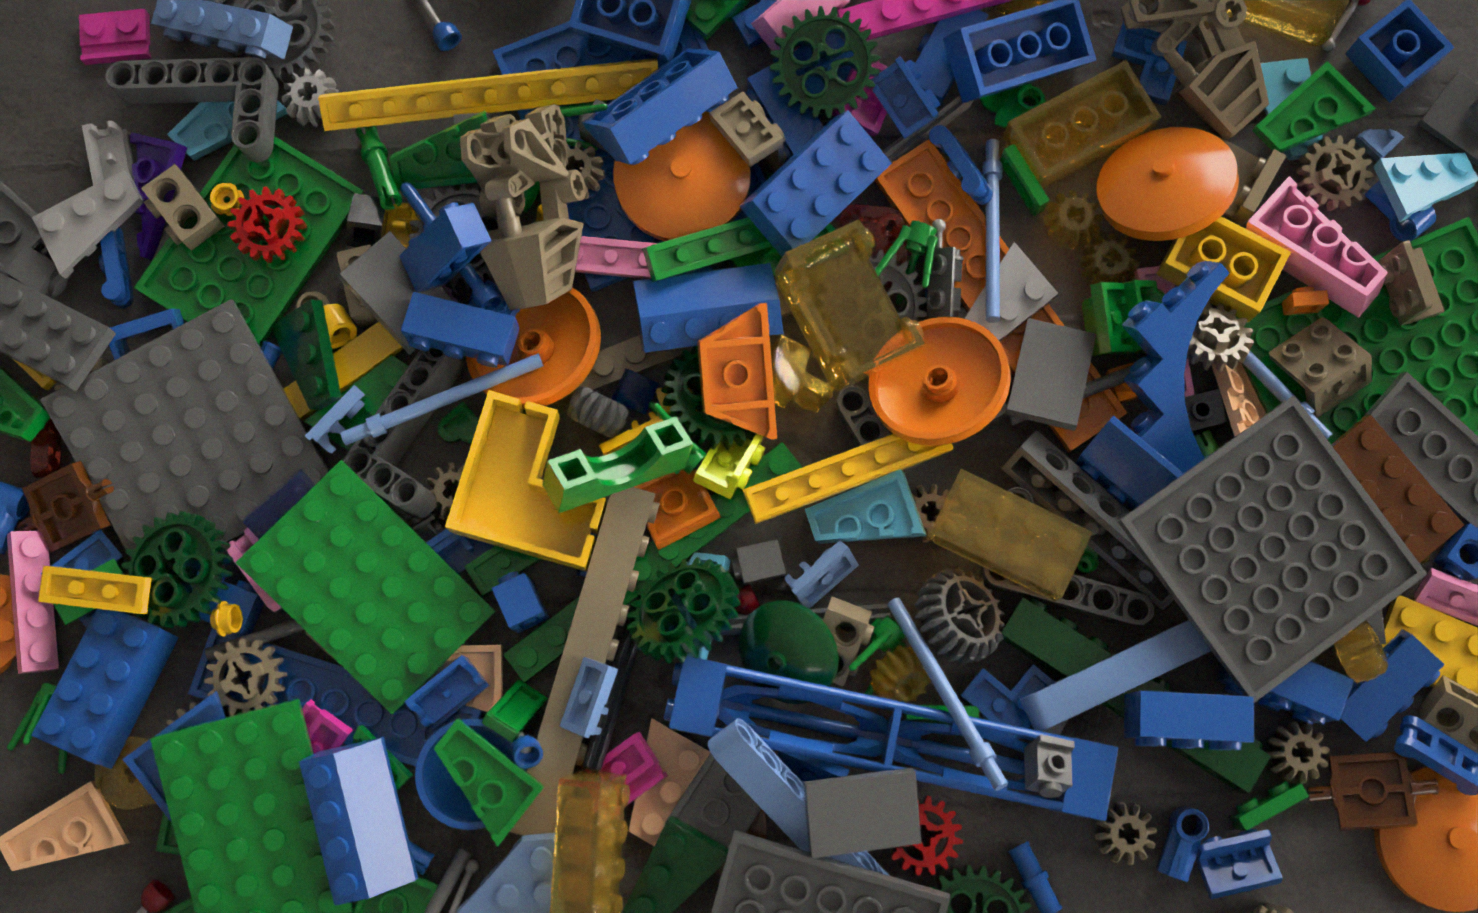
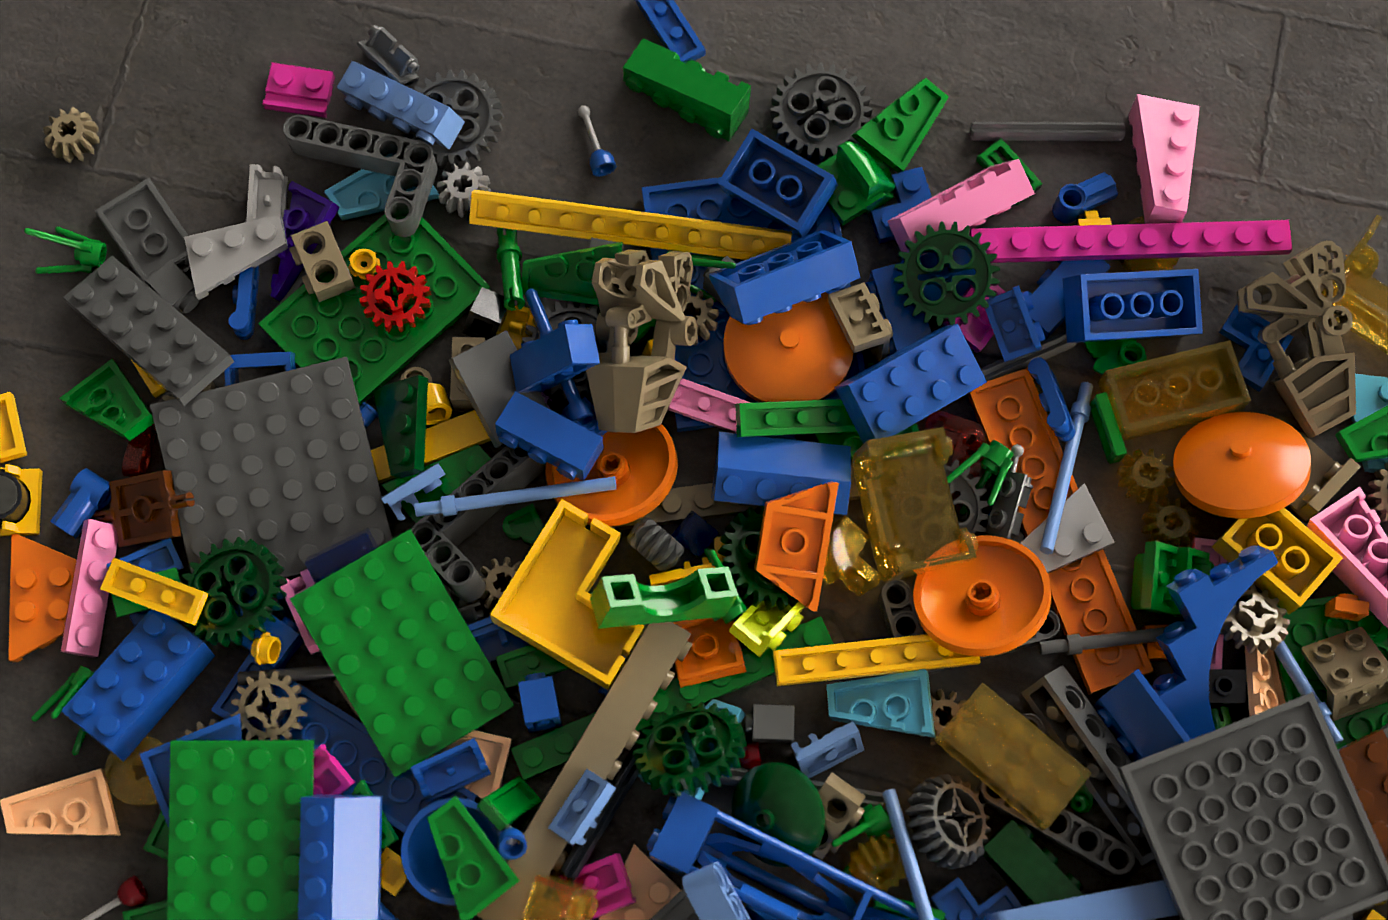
camera: 10 degrees right, 5 degrees down
dark grey tile [1006,318,1096,431] -> none
none -> yellow plate [381,847,408,897]

